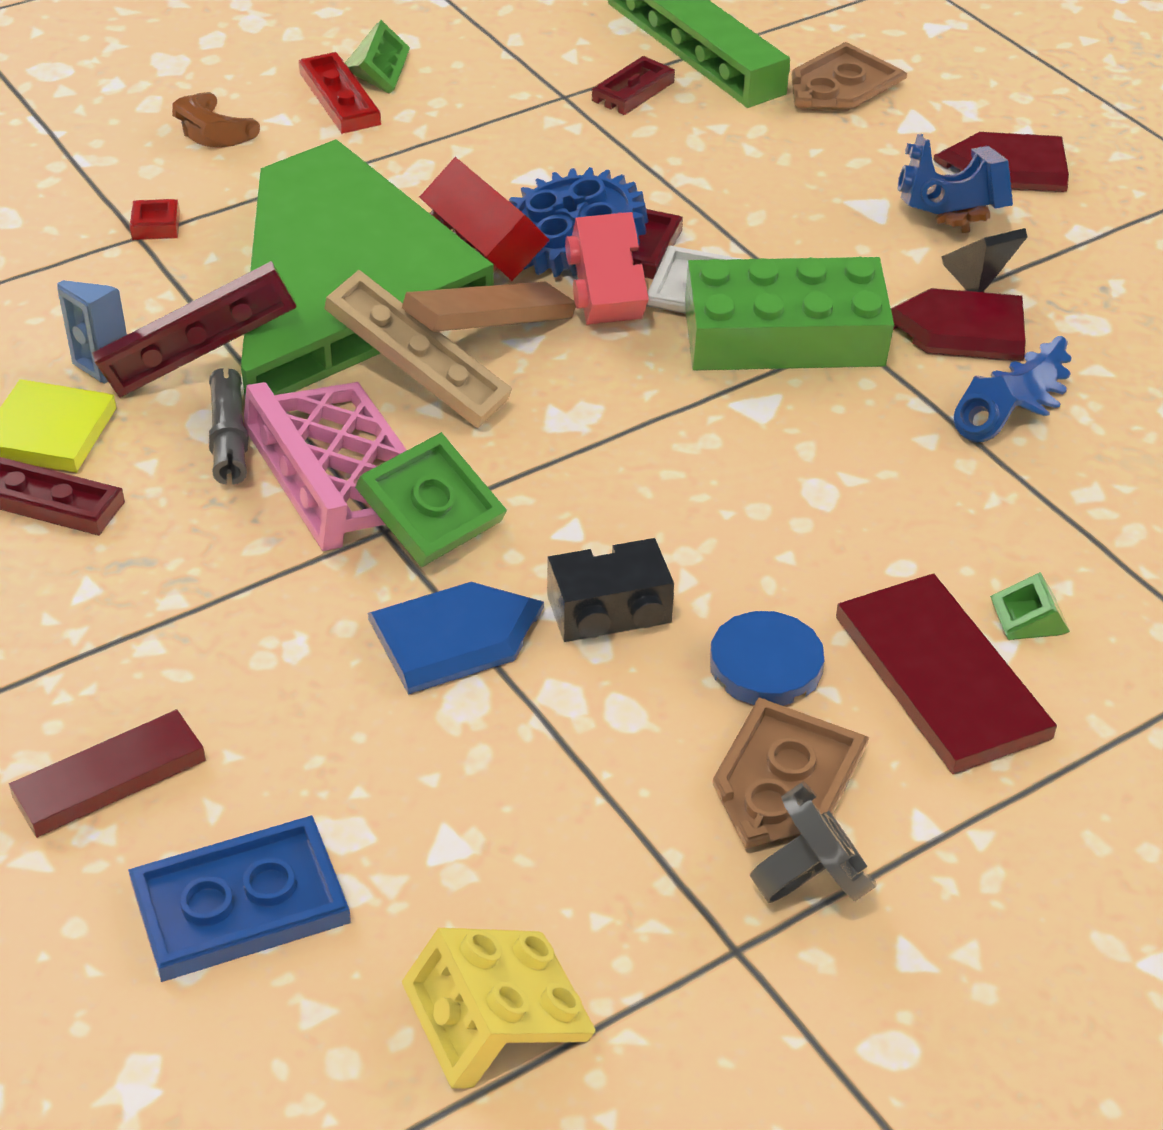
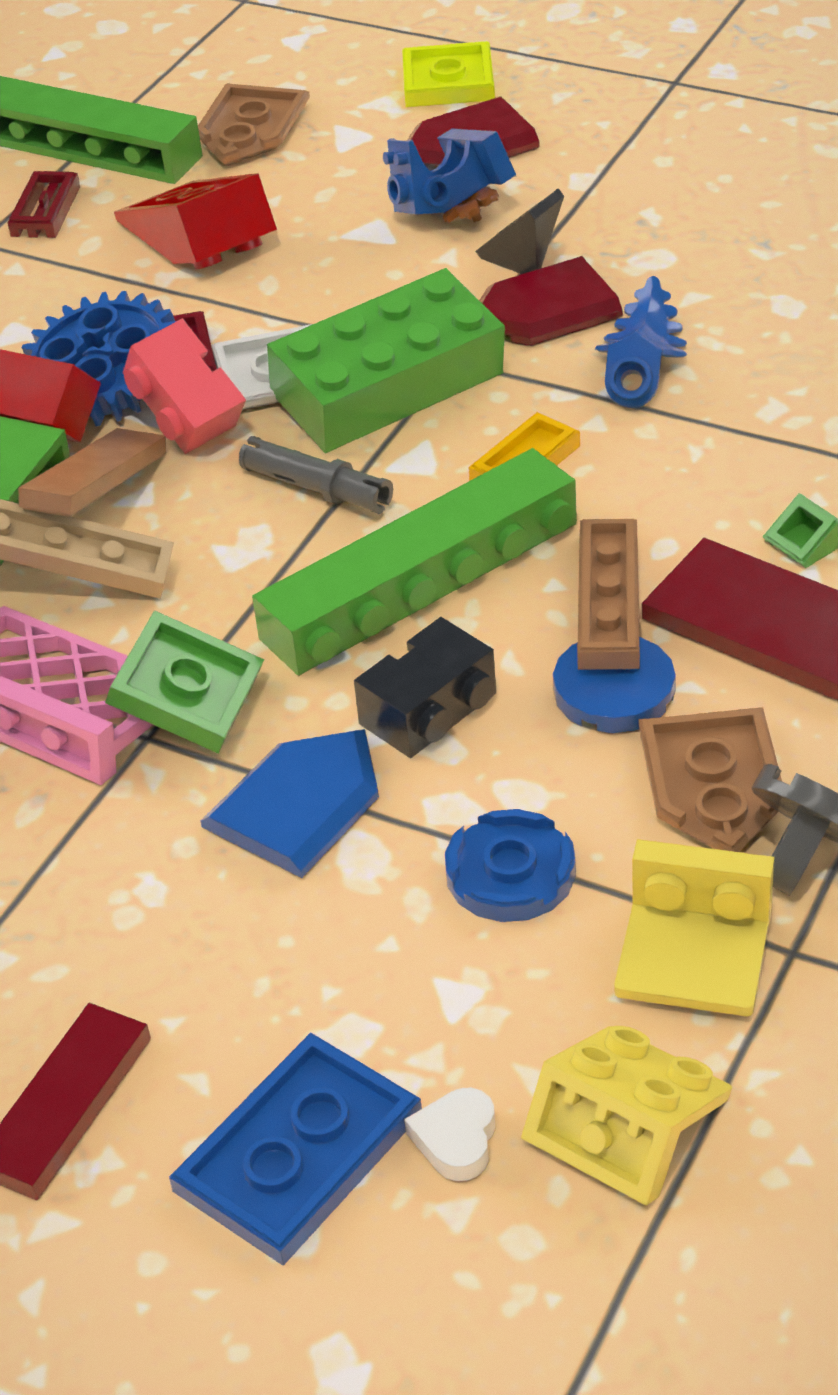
camera: 25 degrees left, 0 degrees up
none -> red slope [114,173,277,270]
none -> dark grey pin [239,436,394,514]
none -> bright green brick [252,448,577,676]
none -> neon yellow tile [402,41,495,107]
none -> white tile [405,1087,495,1181]
none -> blue tile [445,809,576,922]
none -> yellow tile [468,412,580,481]
none -> medium nougat tile [577,518,640,670]
none -> light yellow bracket [614,839,774,1016]

